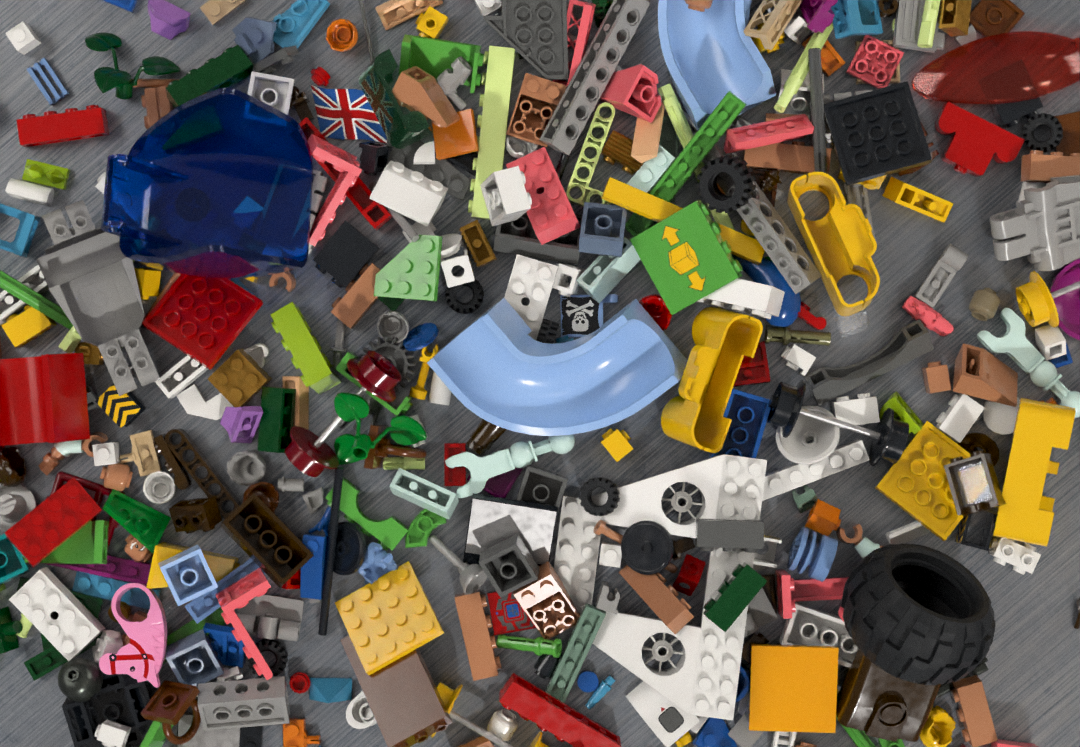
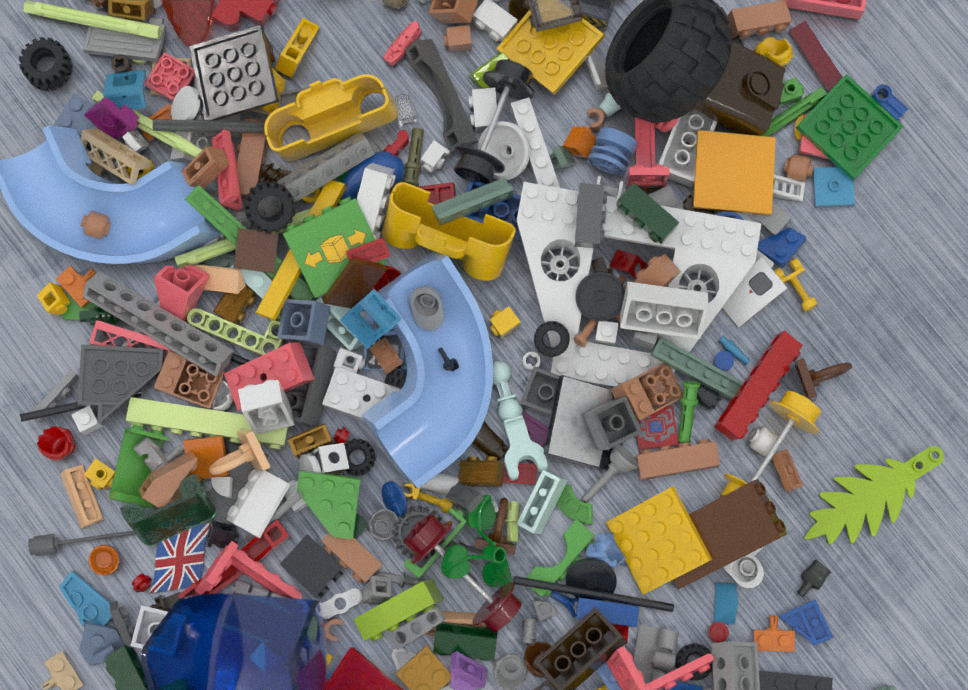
camera: 90 degrees left, 10 degrees down
light grey plate [914,243,969,308] -> none
none -> white tile [171,86,200,120]
none -> nougat brick [182,146,229,189]
none -> light nougat tile [209,428,270,475]
none -> reddish brown tile [233,228,279,273]
none -> white piece [318,588,363,620]
none -> reddish brown tile [322,258,387,309]
none -> red plate [333,426,350,444]
none -> dark azure window [340,289,401,349]
none -> red plate [346,237,390,262]
none -> light grey brick [362,576,391,605]
none -> nougat plate [369,337,403,374]
none -> light grey leg [388,607,446,650]
none -> light grey piece [410,285,444,331]
none -> sand green fence [432,177,513,226]
none -> black hand [438,347,459,372]
none -> dark grey plate [445,482,484,513]
none -> pearl gold brick [459,456,504,487]
none -> white bush [523,352,541,371]
none -> white brick [620,282,709,339]

